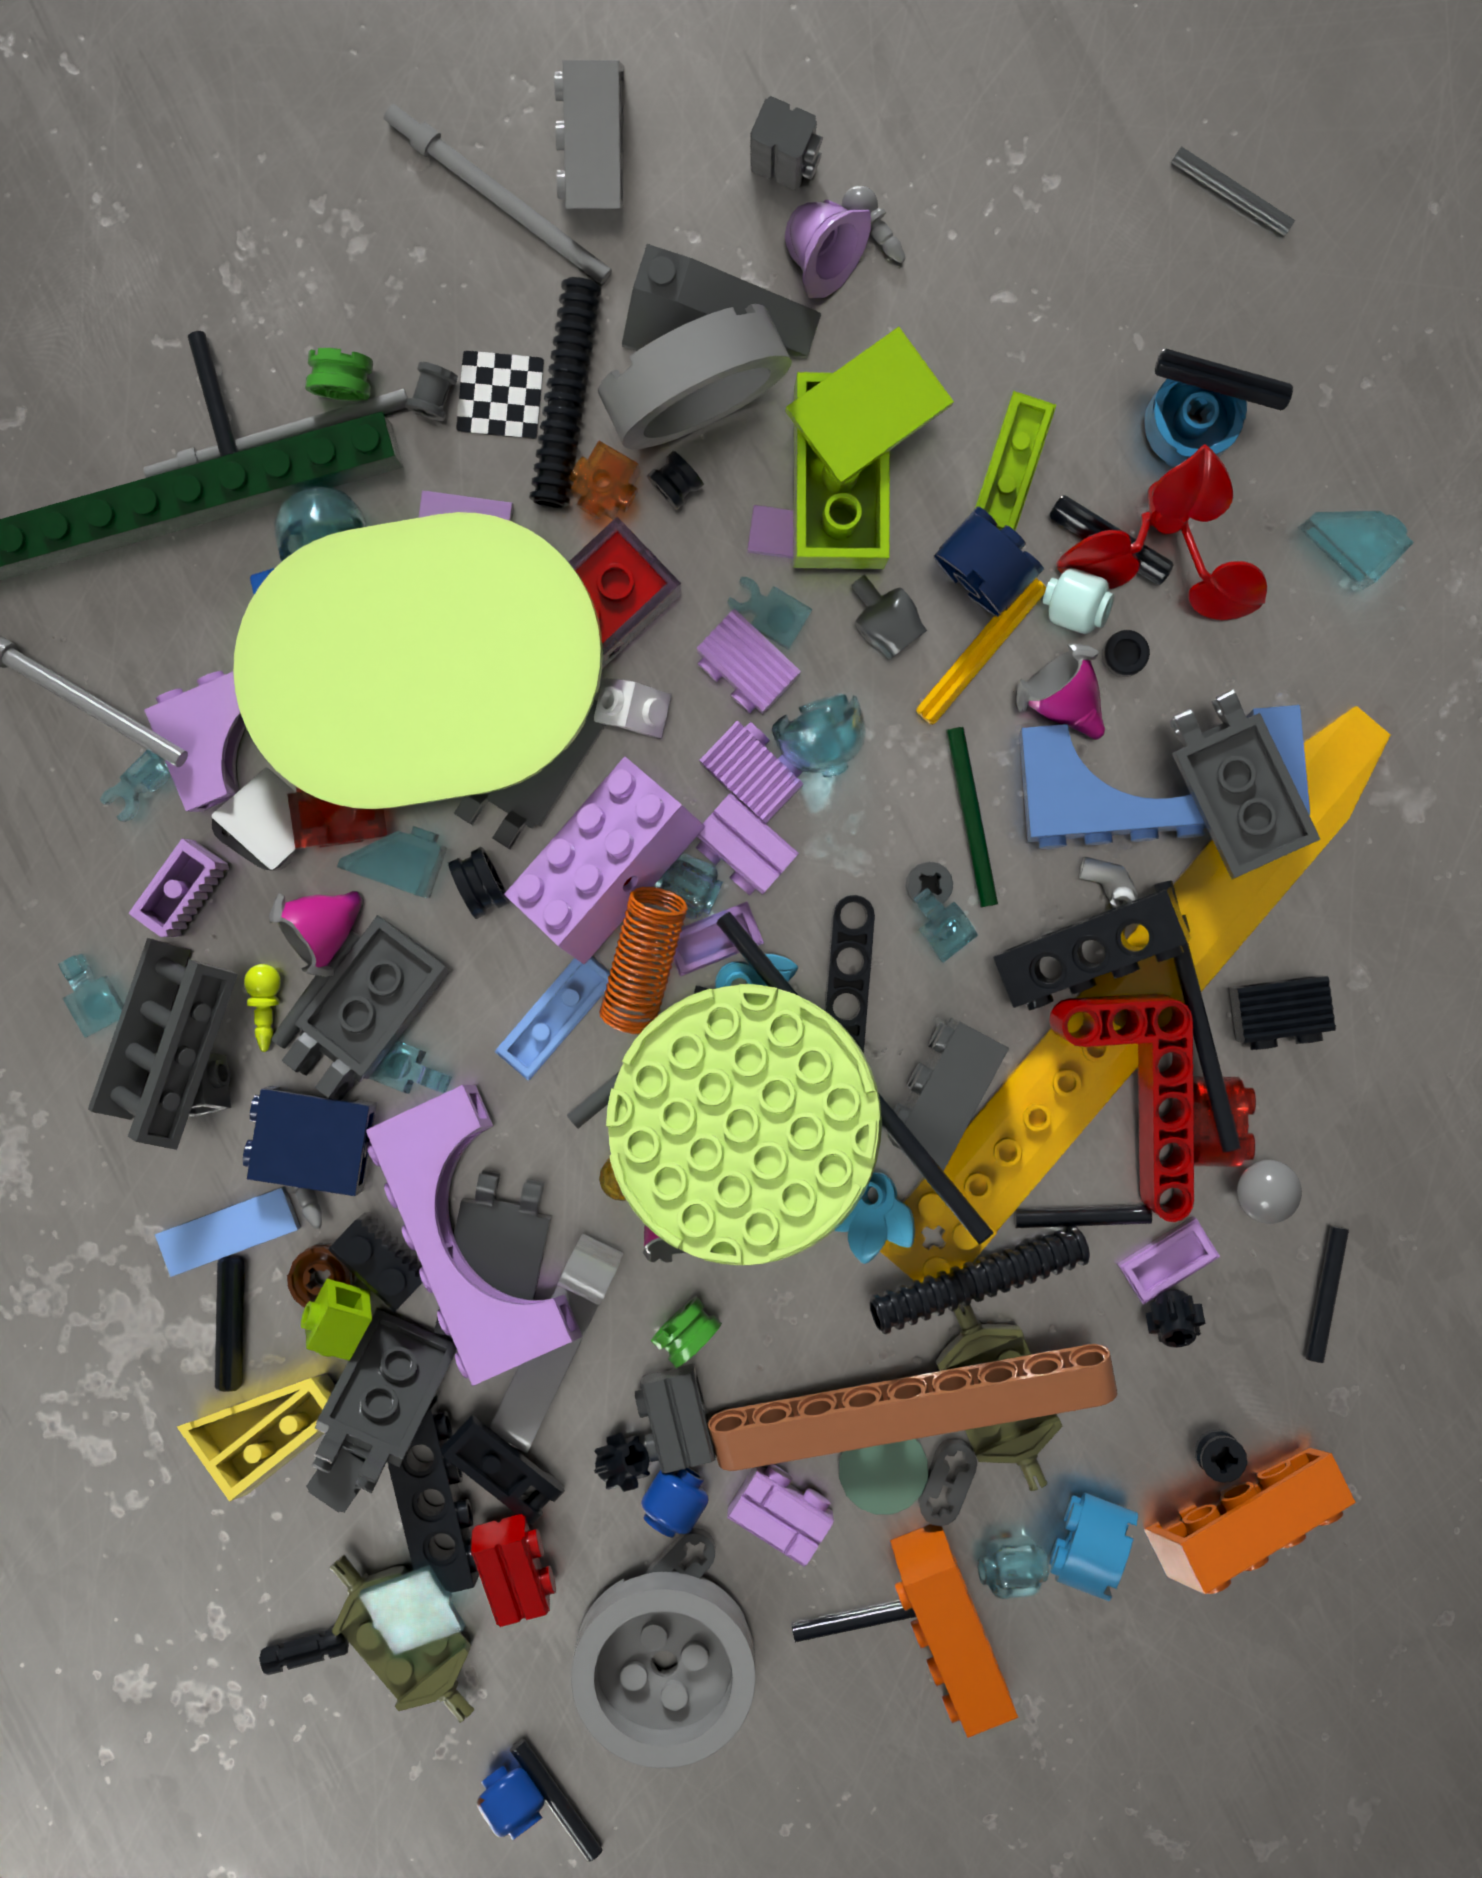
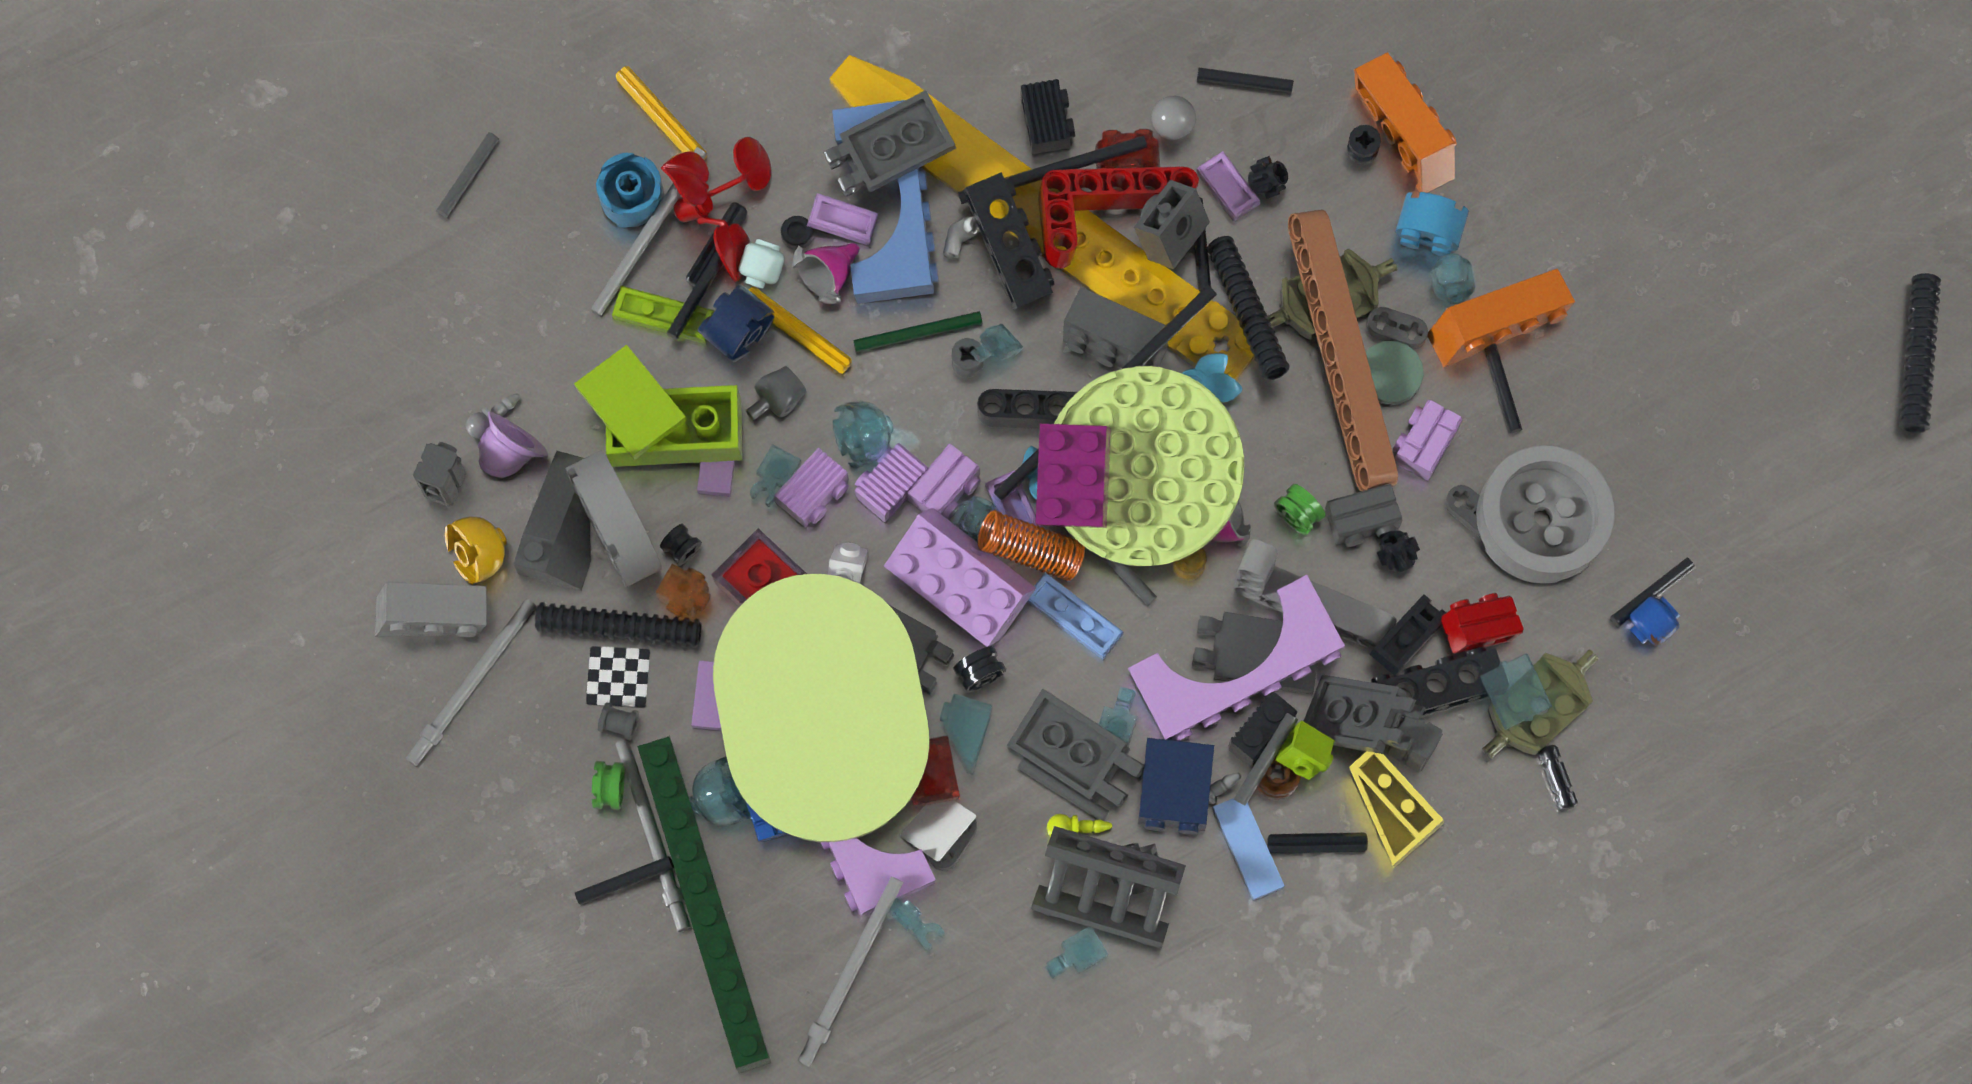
camera: 90 degrees left, 15 degrees down
lavender brick [129,838,229,937] -> none
dark pink hat [269,891,362,977] -> none
blue head [641,1467,709,1538] -> none
black axle [1155,349,1293,411] -> none
clear light blue slope [1298,511,1414,589] -> none
none -> yellow cylinder [444,516,507,584]
none -> light grey bar [591,147,707,316]
none -> yellow axle [616,66,707,160]
none -> black bar [666,252,723,340]
none -> lavender tile [807,193,879,246]
none -> magenta brick [1036,424,1111,528]
none -> dark grey brick [1134,180,1210,269]
none -> dark grey bar [1234,713,1298,806]

